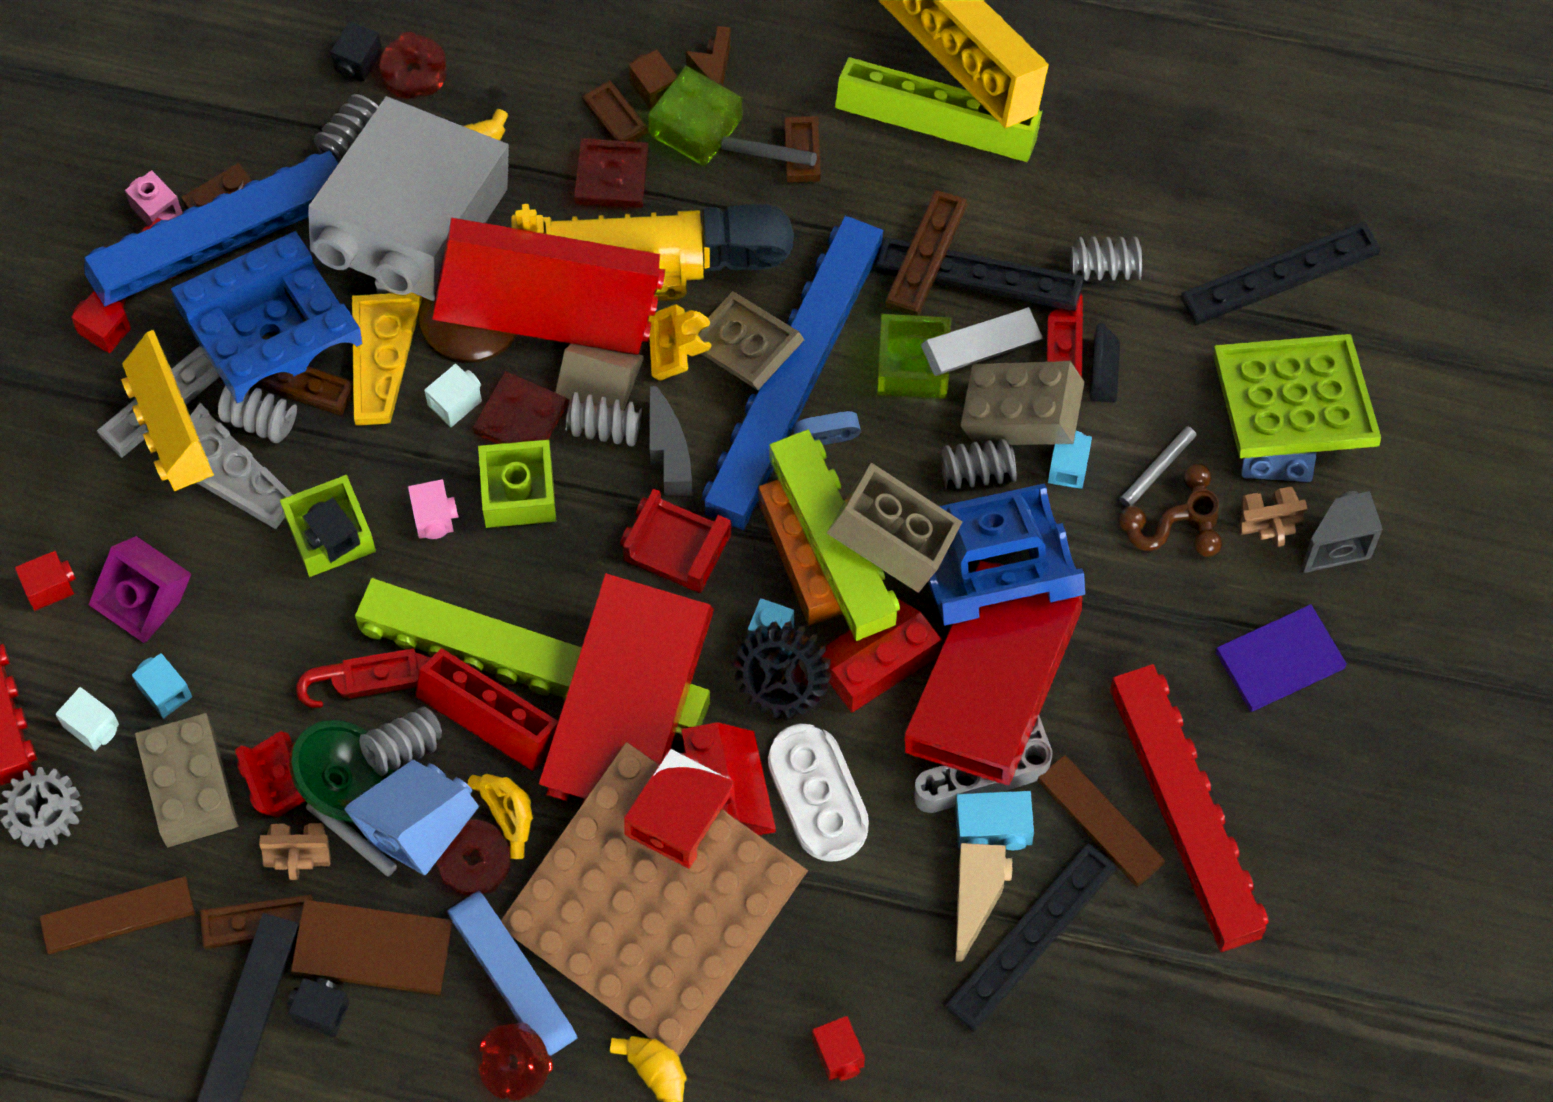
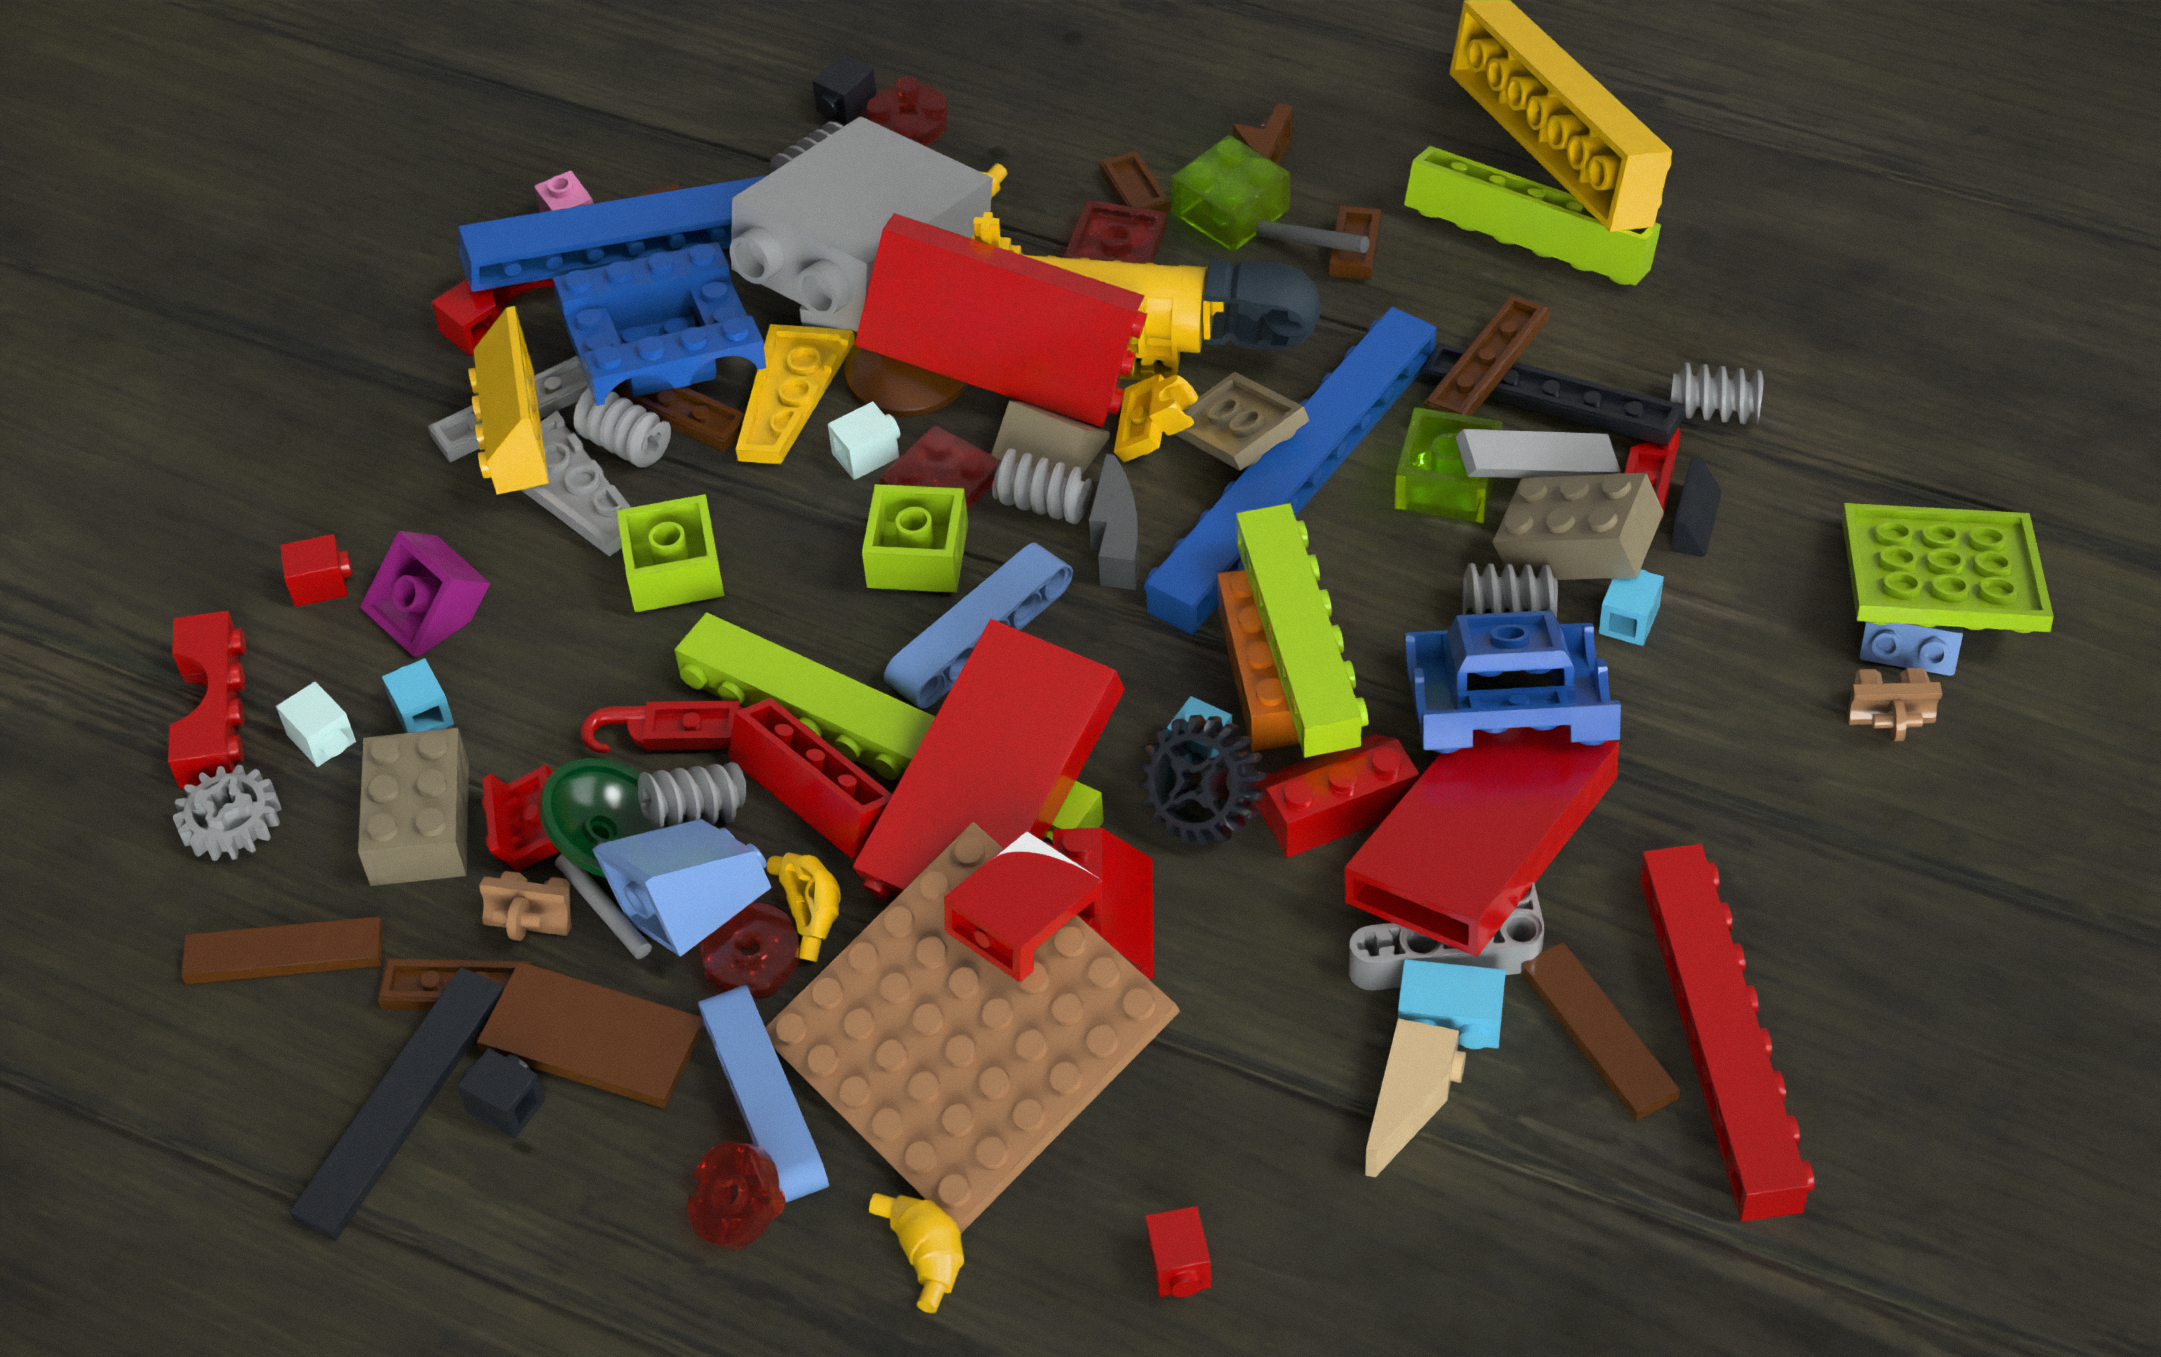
camera: 15 degrees right, 15 degrees down
black brick [302,497,361,563] -> none
bright pink brick [408,479,458,539] -> none
red panel [620,489,731,594] -> none
reddish brown brick [629,49,679,111] -> none
white tile [768,724,869,861] -> none
medium blue beam [793,411,861,445] -> none
dark tan brick [827,463,962,593] -> none
black tile [945,843,1117,1032] -> none
reddish brown piece [1118,463,1222,557] -> none
light grey bar [1120,426,1197,507] -> none
black tile [1180,221,1381,326] -> none
dark purple tile [1216,604,1347,713] -> none
dark grey slope [1301,491,1383,573] -> none
none -> medium blue beam [884,543,1073,709]

